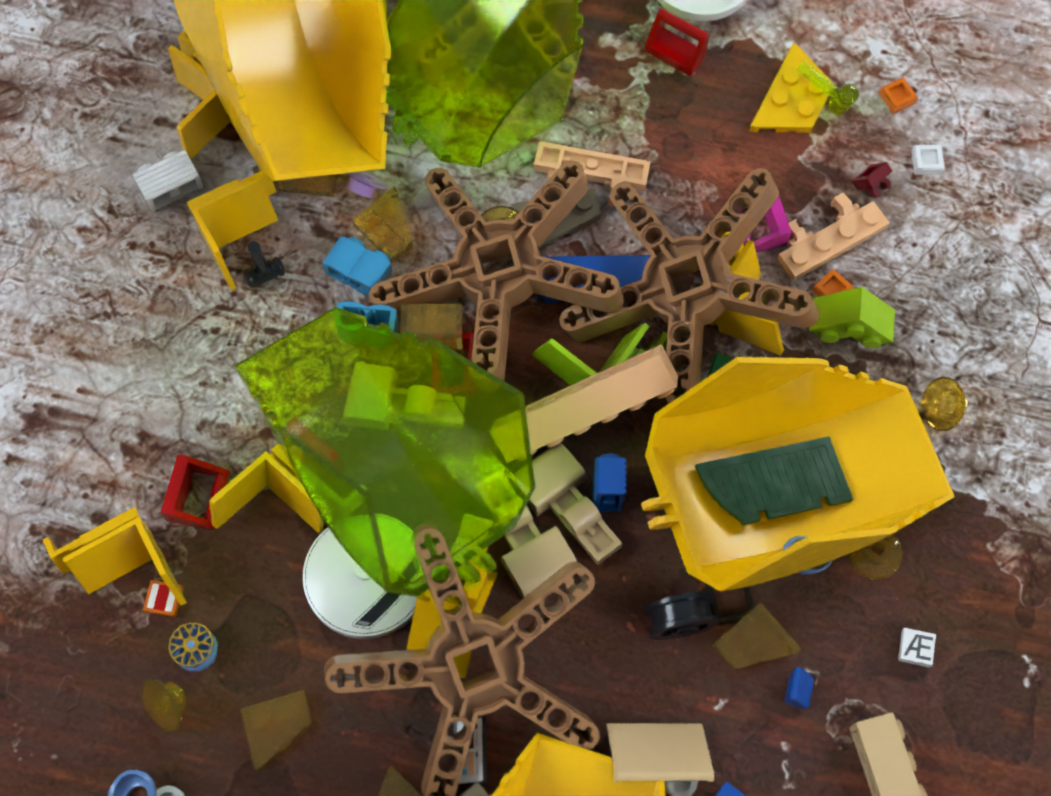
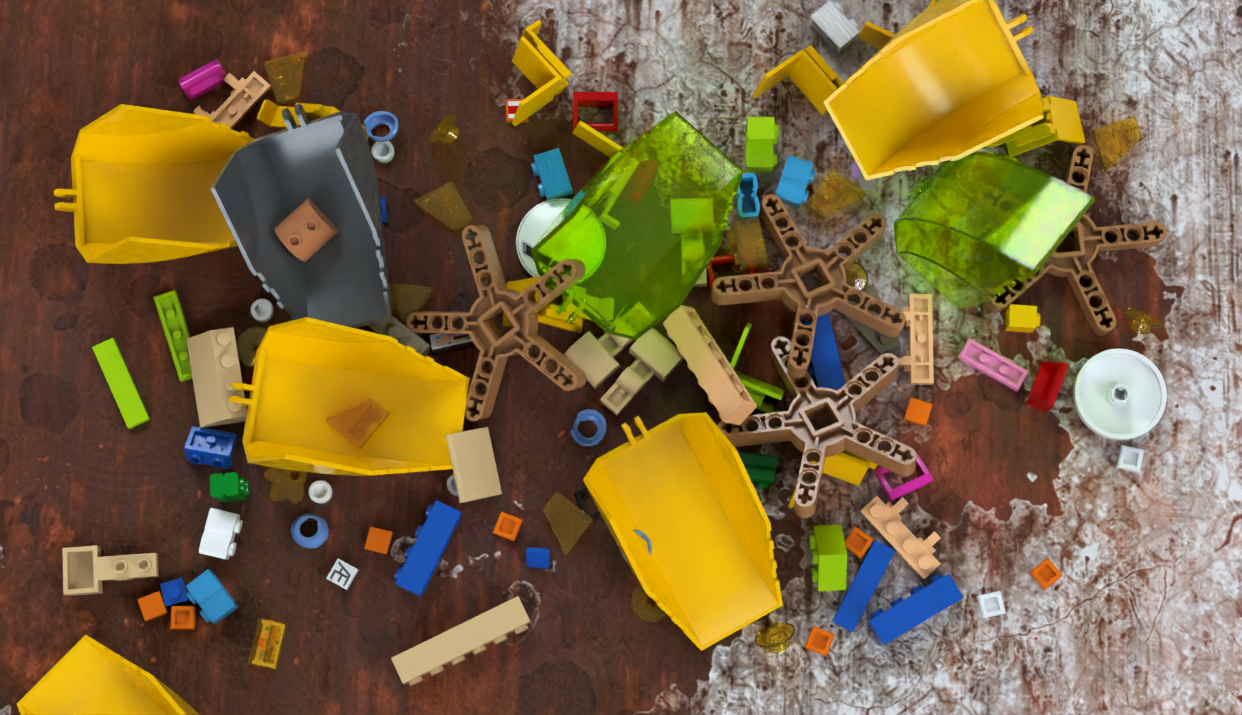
camera: 80 degrees right, 10 degrees up
medium blue wheel [168,623,218,672] -> none
black piece [244,241,285,288] -> none
blue brick [592,453,627,512] -> none
black wheel [644,592,719,640] -> none
dark green piece [695,437,853,526] -> none
yellow wing [749,43,834,133] -> none
clear neon green piece [796,60,859,115] -> none
dark red tile [851,162,892,198] -> none
white tile [898,628,936,667] -> none
none -> orange tile [493,511,523,542]
none -> dark azure brick [531,148,573,200]
none -> medium blue piece [571,409,607,446]
none -> lime brick [745,117,779,173]
none -> orange tile [804,626,835,657]
none -> blue tile [831,540,895,633]
none -> blue brick [867,573,964,646]
none -> orange tile [903,397,933,427]
none -> bright pink tile [957,338,1029,392]
none -> yellow brick [1005,304,1040,333]

